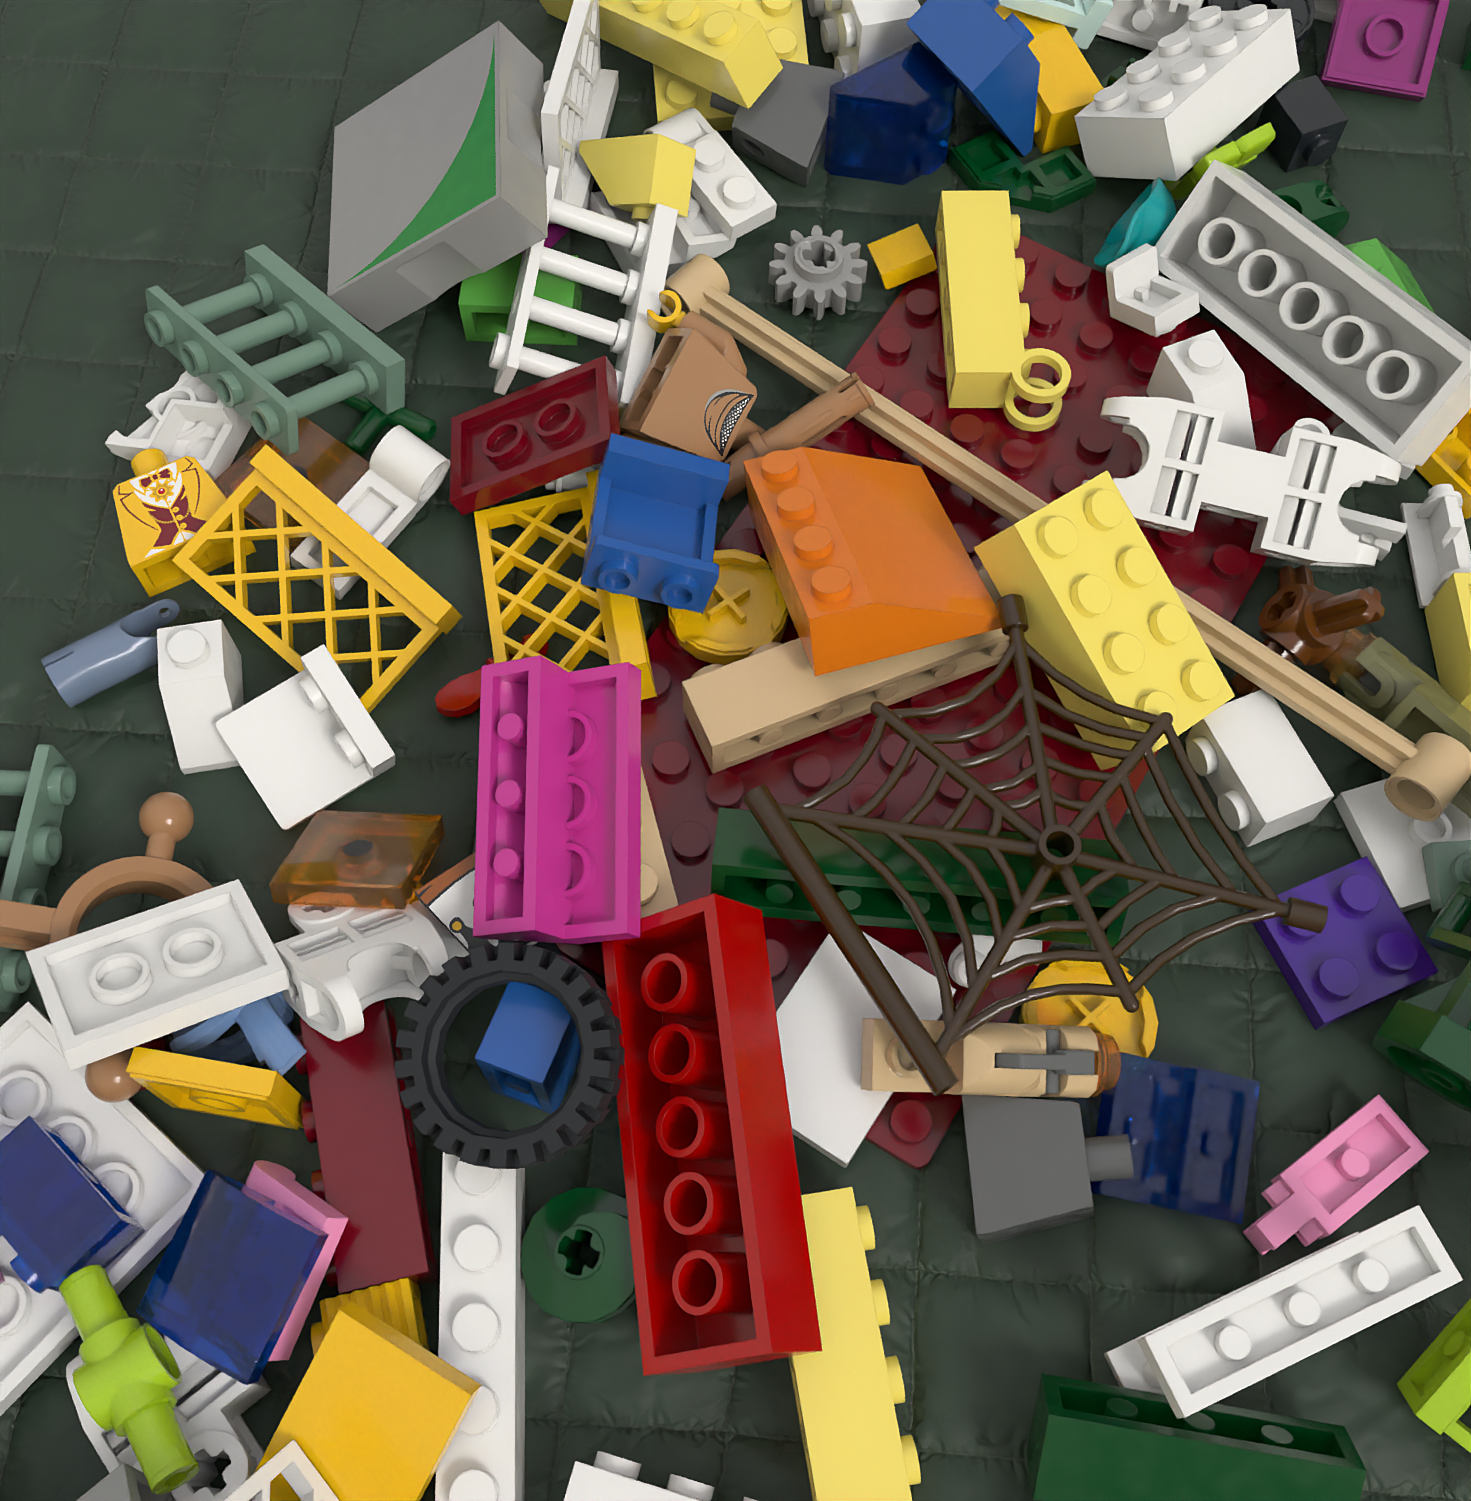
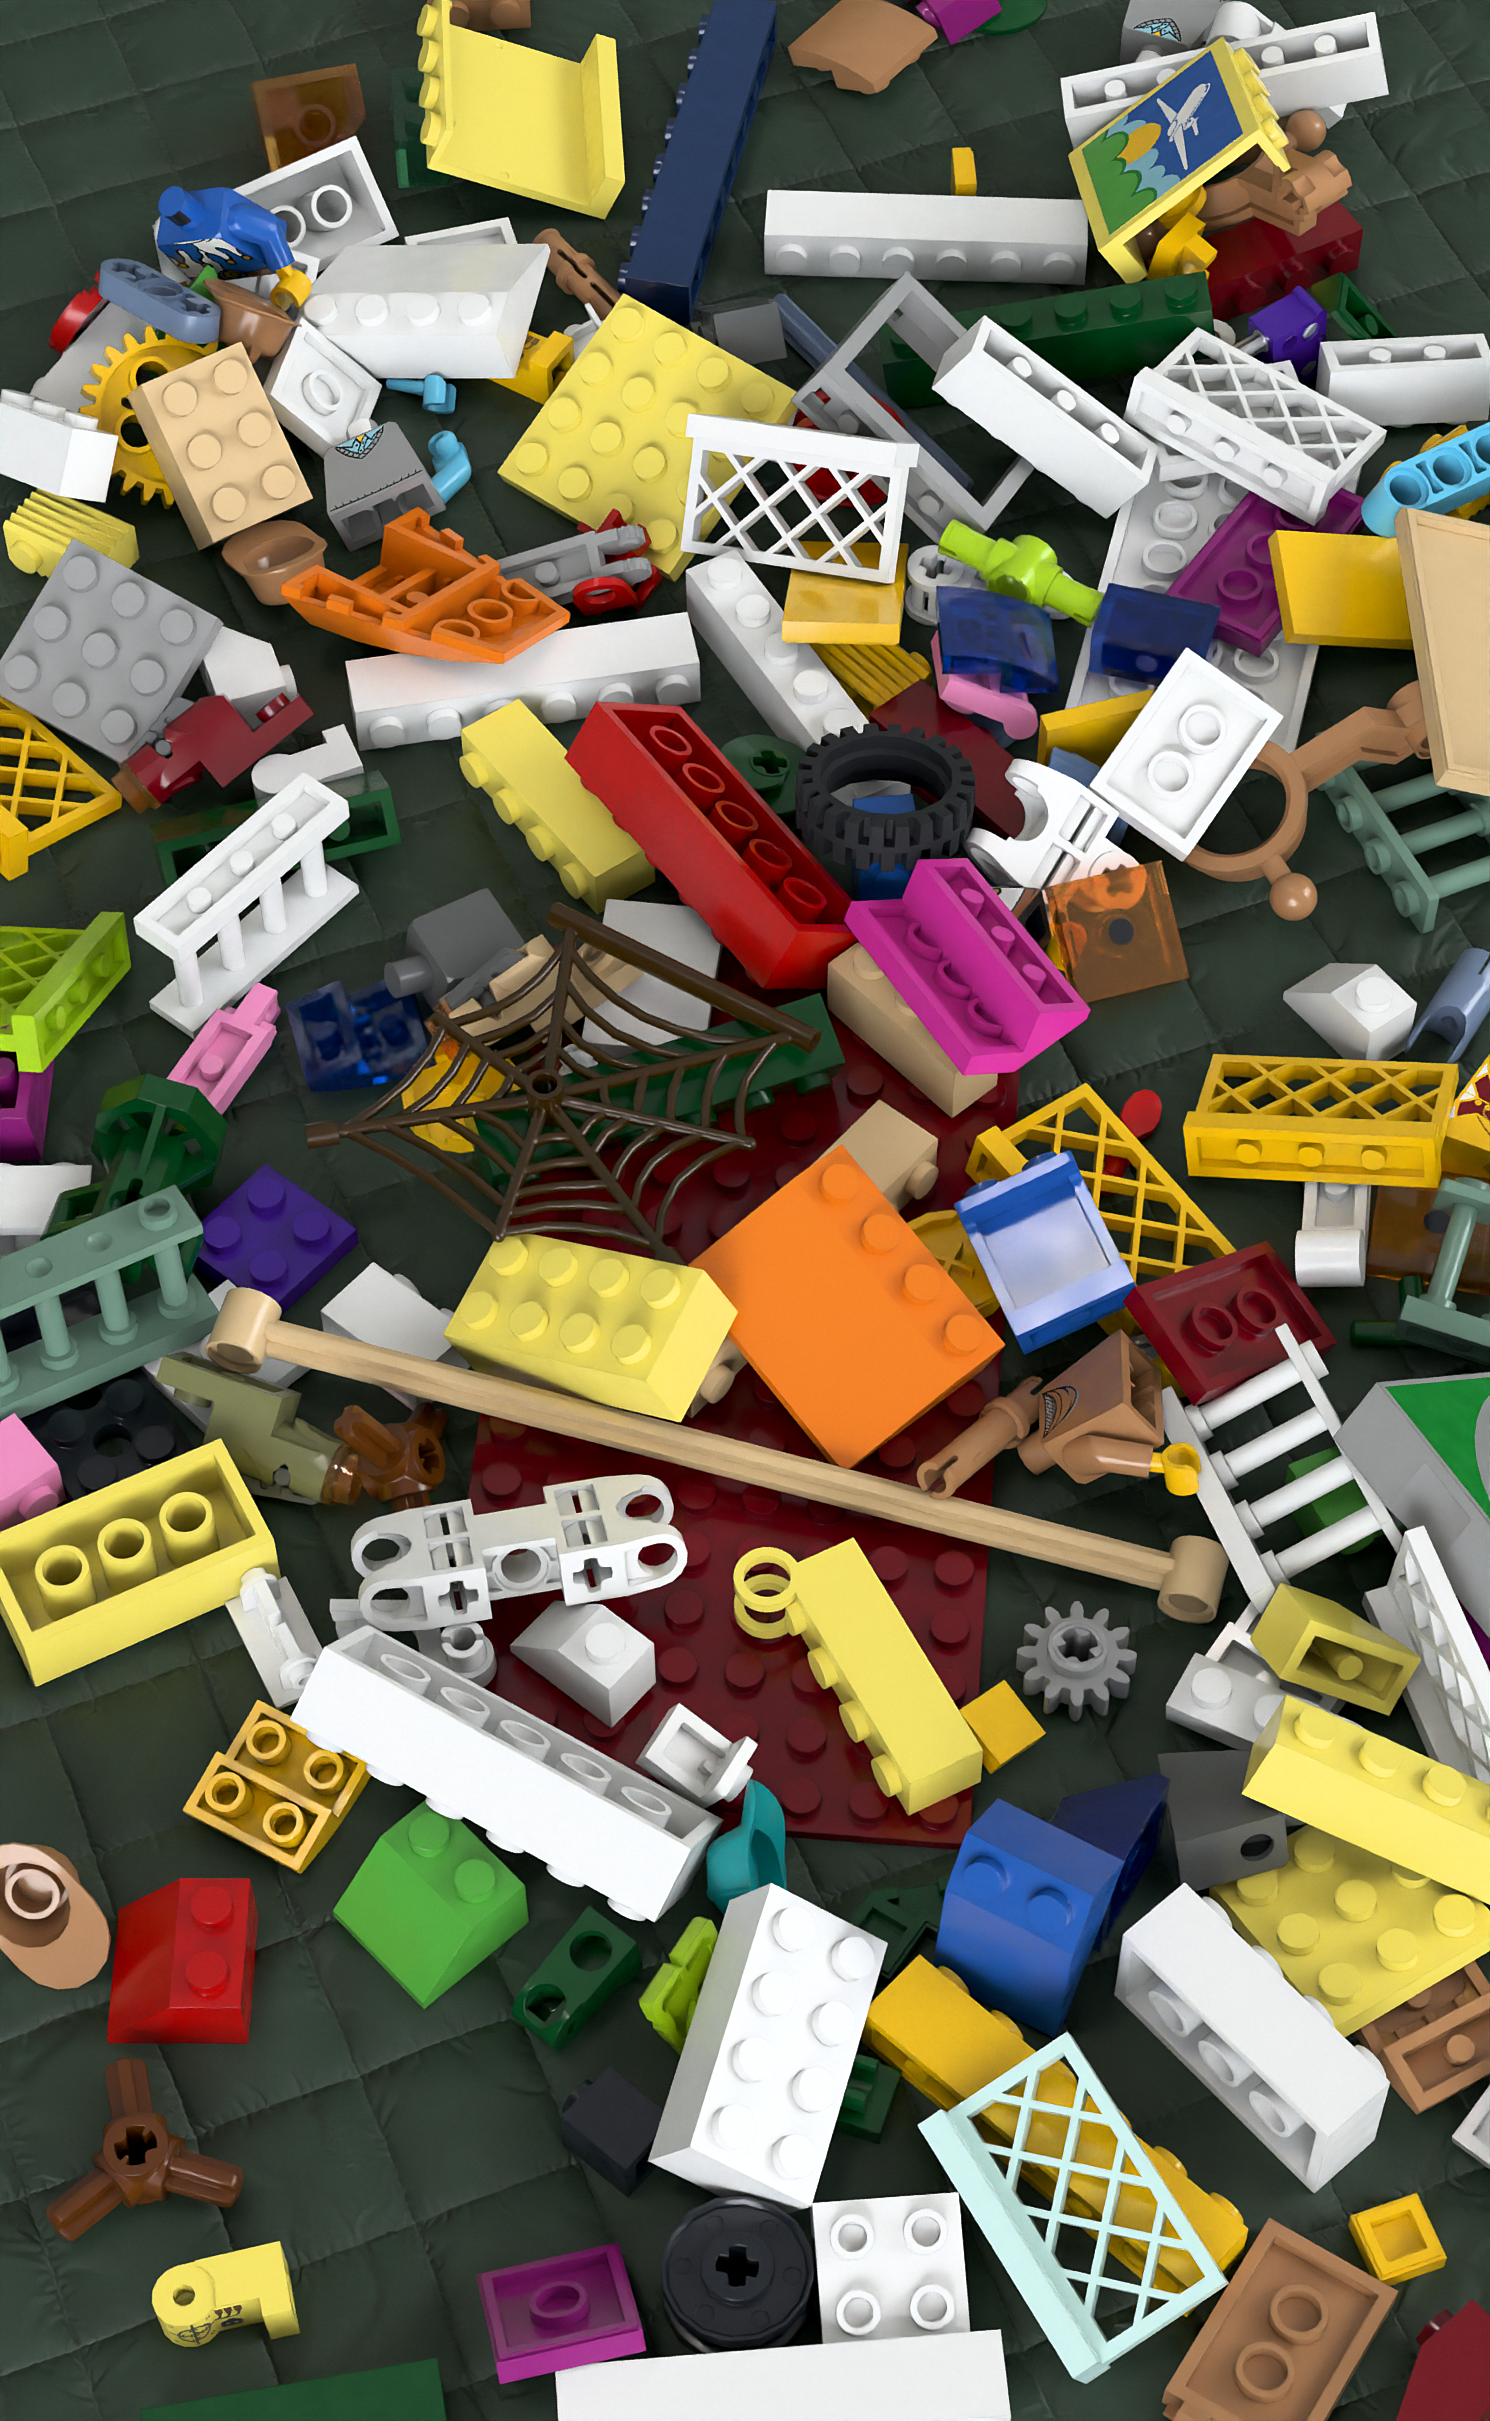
camera: 155 degrees right, 10 degrees down
white bracket [216,644,395,830] -> none

